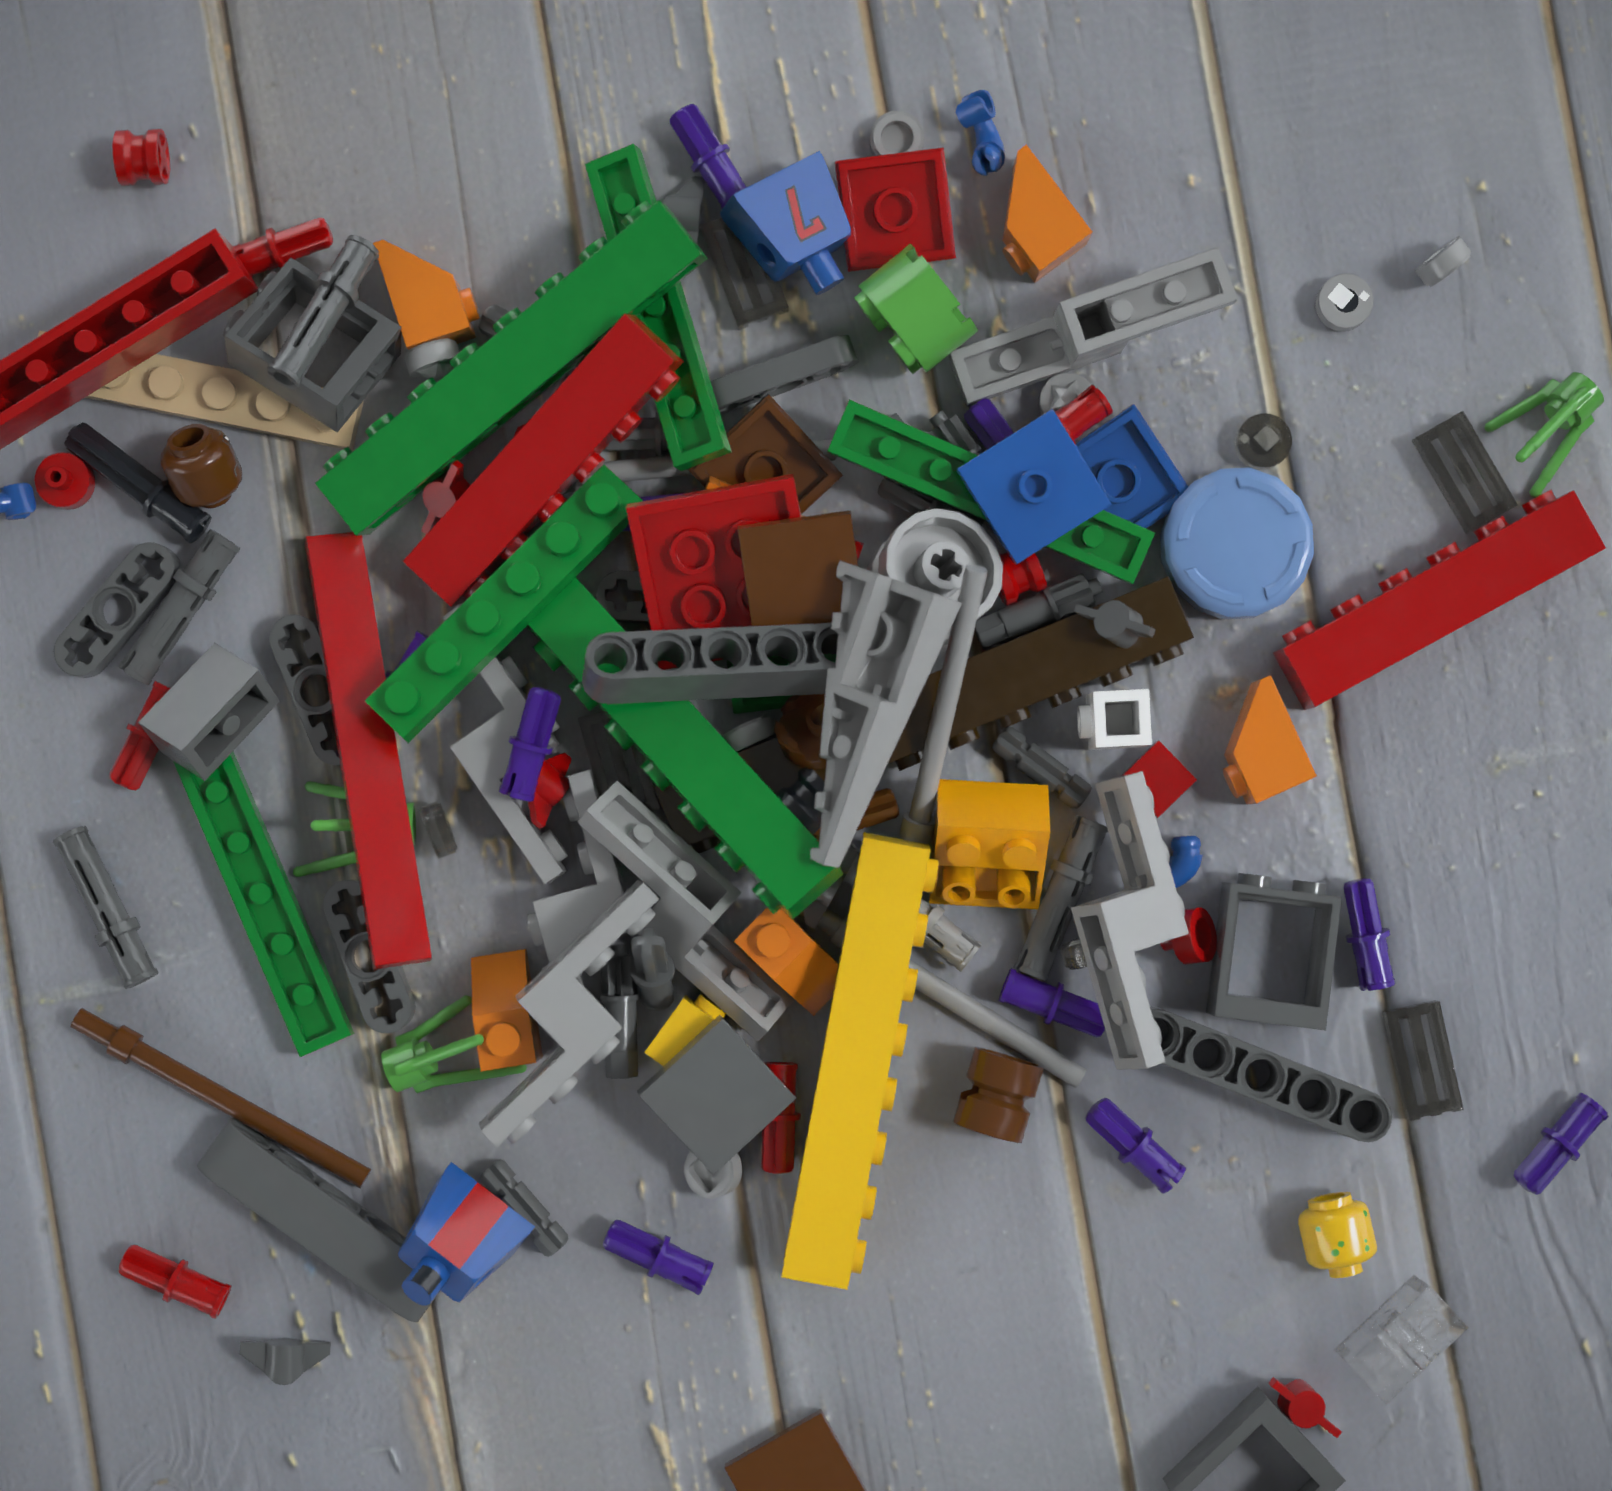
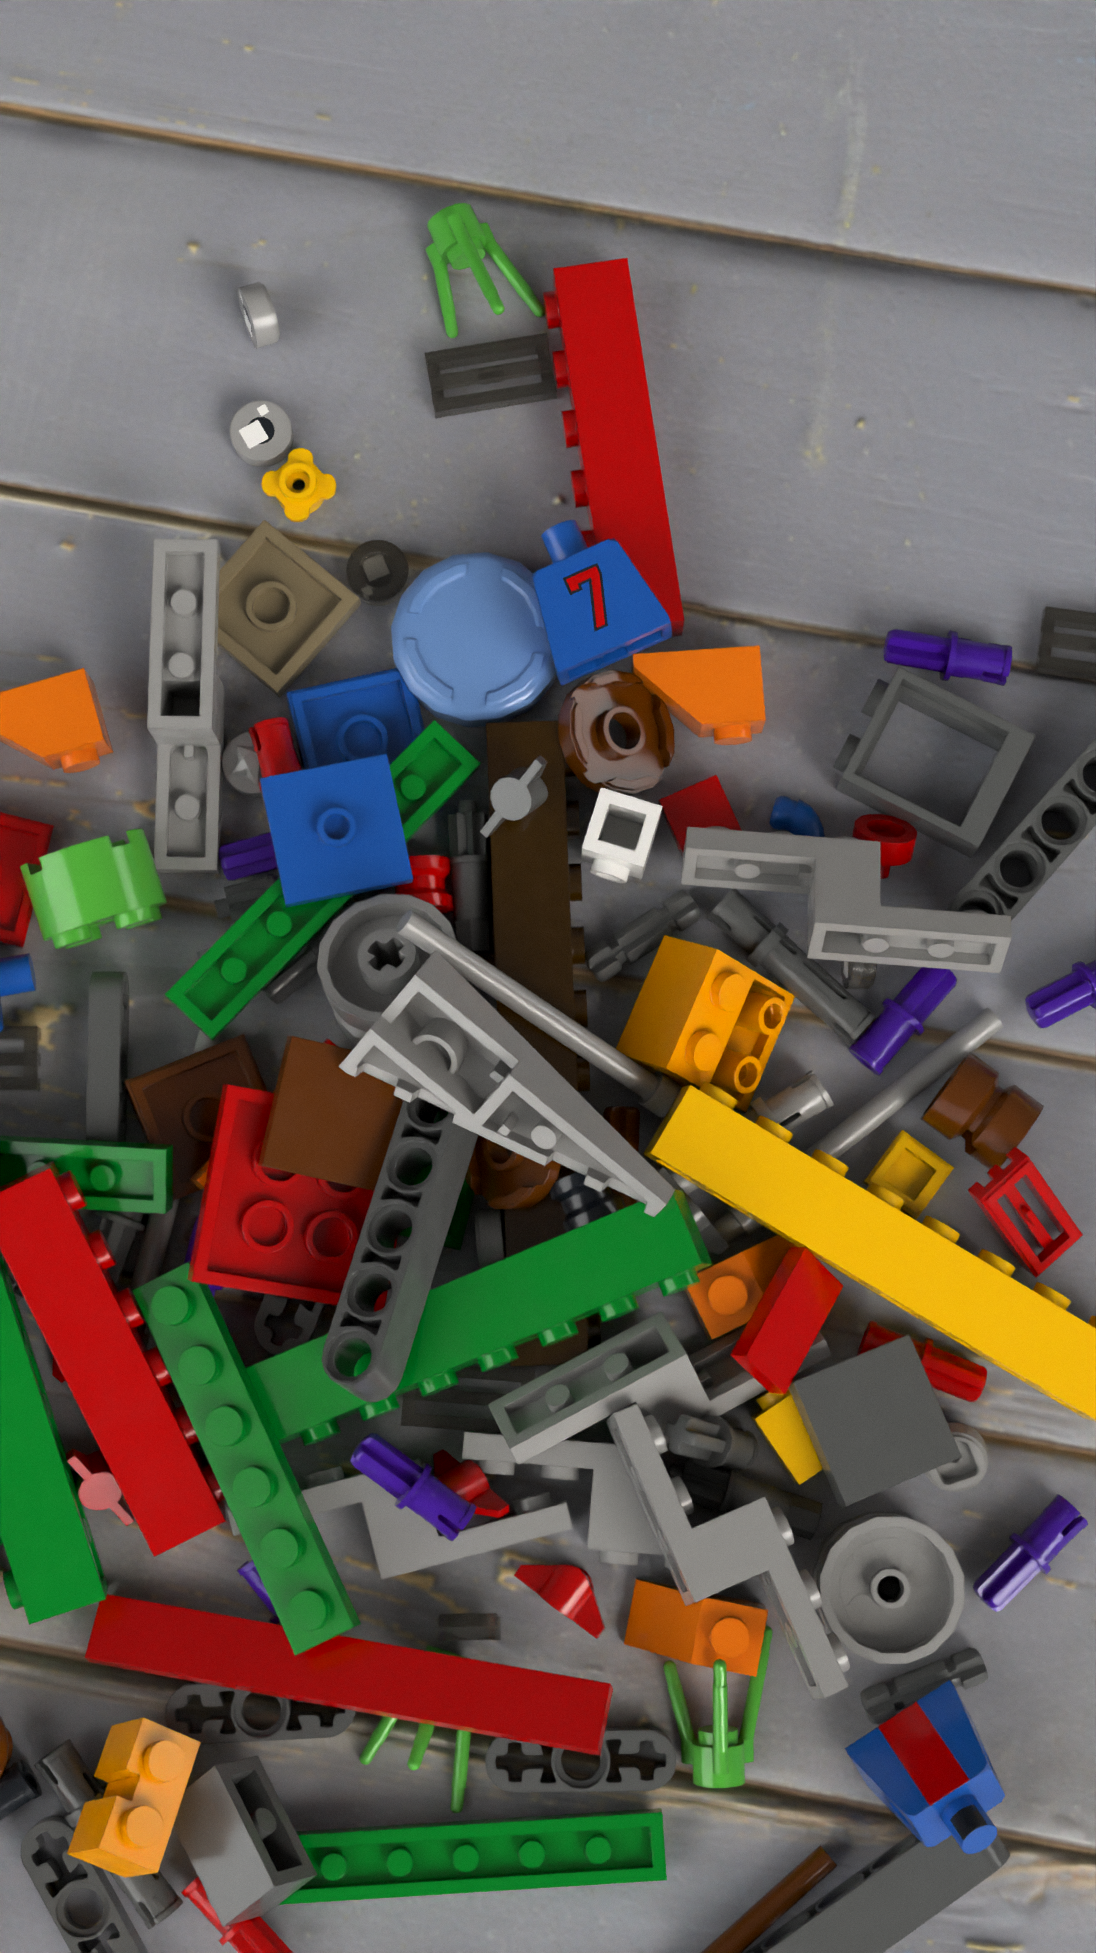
camera: 65 degrees left, 5 degrees down
none -> light orange brick [67,1717,201,1878]
none -> dark tan plate [218,520,361,698]
none -> yellow plate [261,448,337,522]
none -> red piece [514,1565,605,1639]
none -> blue torso [532,520,672,686]
none -> reddish brown tile [558,670,675,796]
none -> red tile [730,1247,843,1394]
none -> light grey wheel [811,1512,965,1664]
none -> yellow tile [863,1130,954,1220]
none -> red tile [968,1147,1083,1278]

